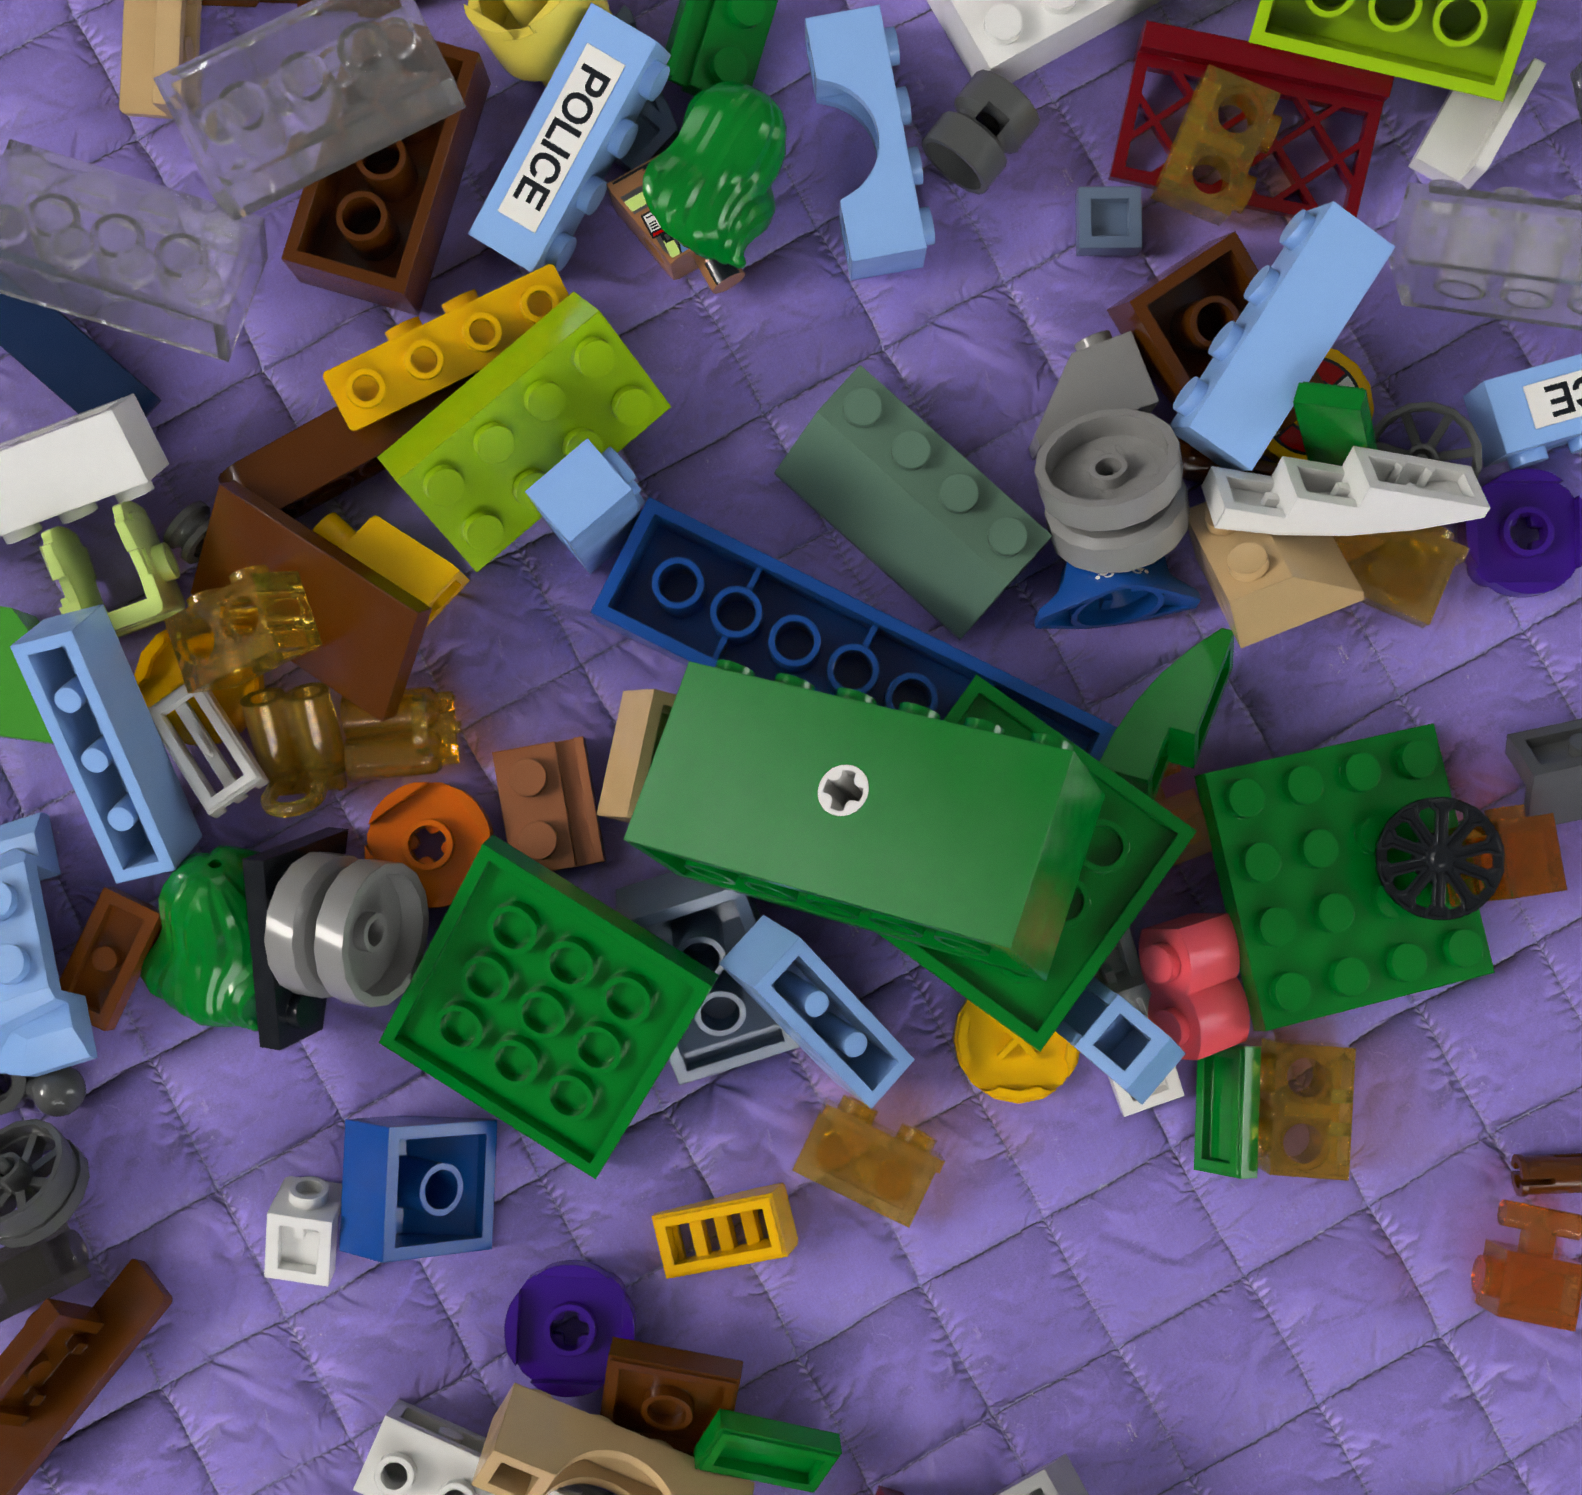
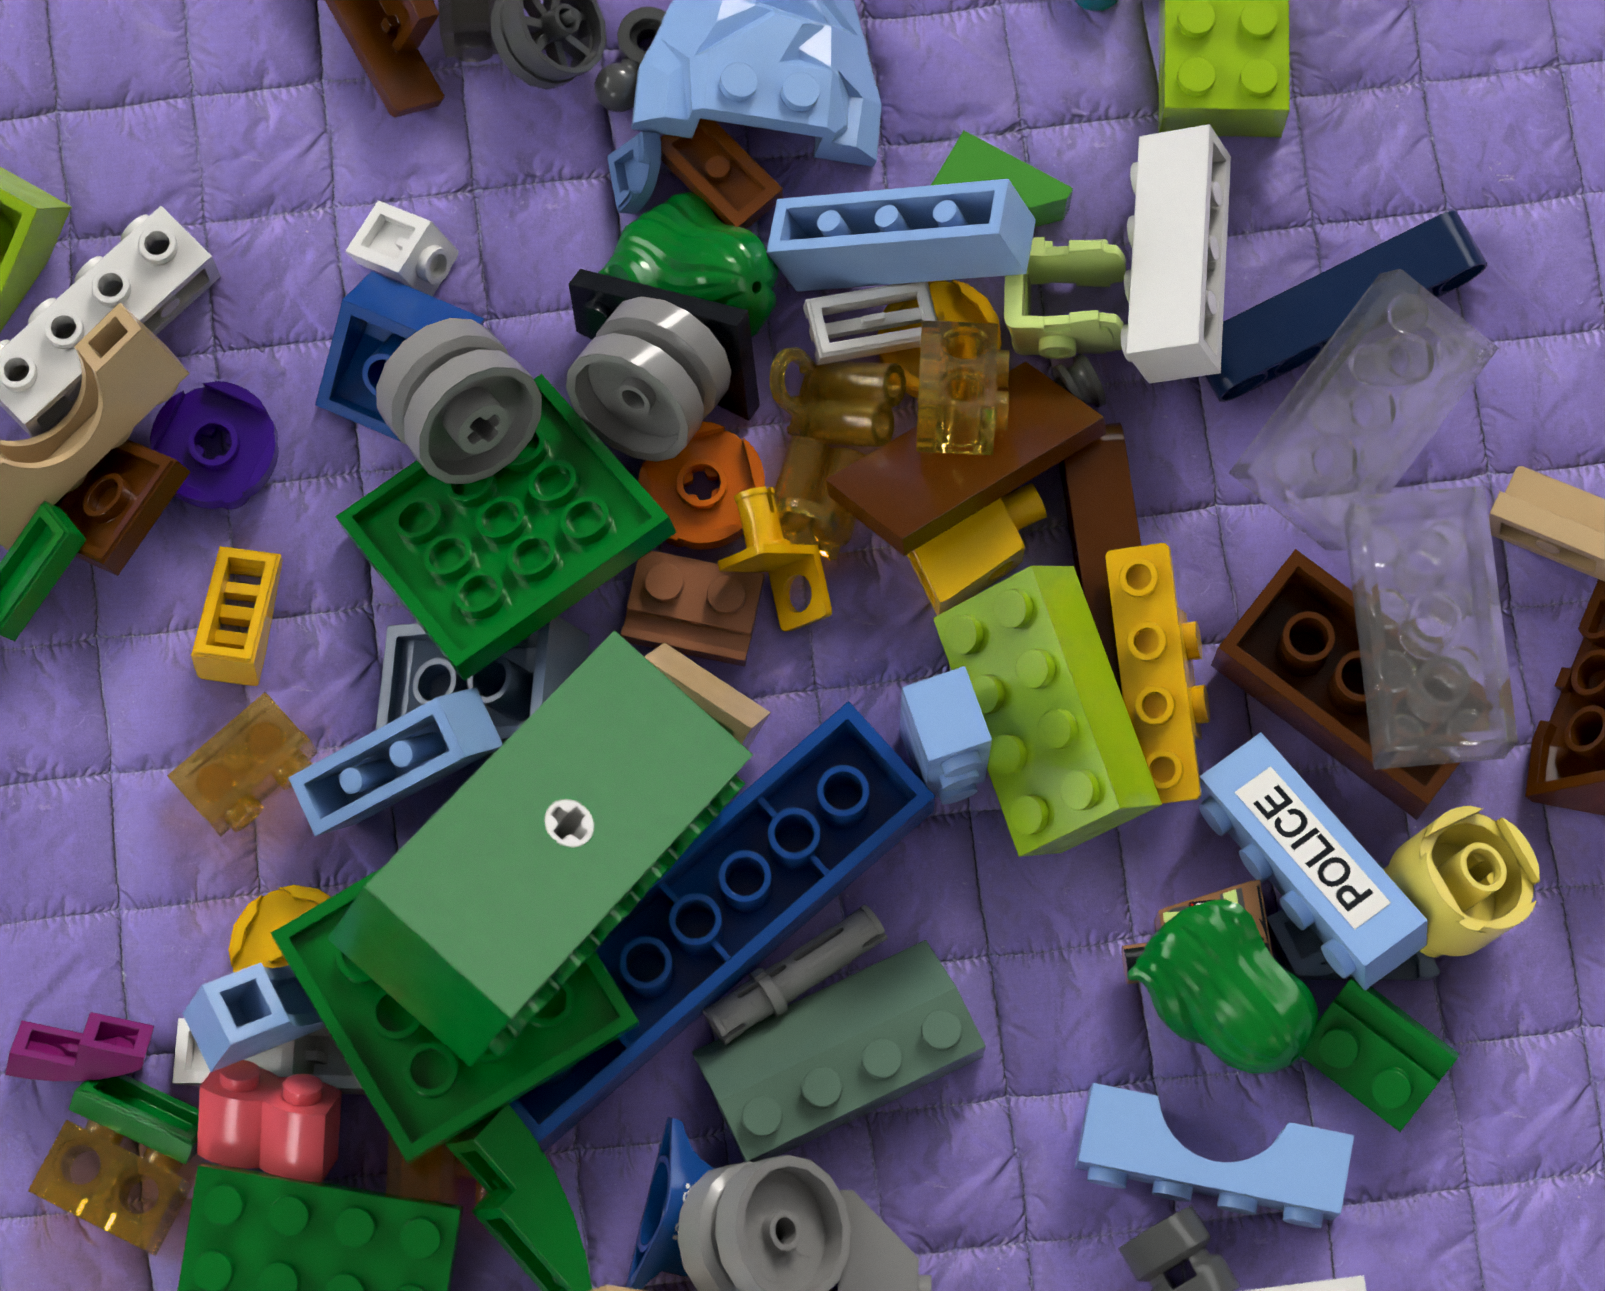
camera: 110 degrees right, 10 degrees down
none -> magenta slope [5,1012,154,1081]
none -> light grey wheel [376,318,542,484]
none -> medium blue tile [607,131,661,214]
none -> light grey pin [702,904,888,1045]
none -> yellow bracket [717,487,832,631]

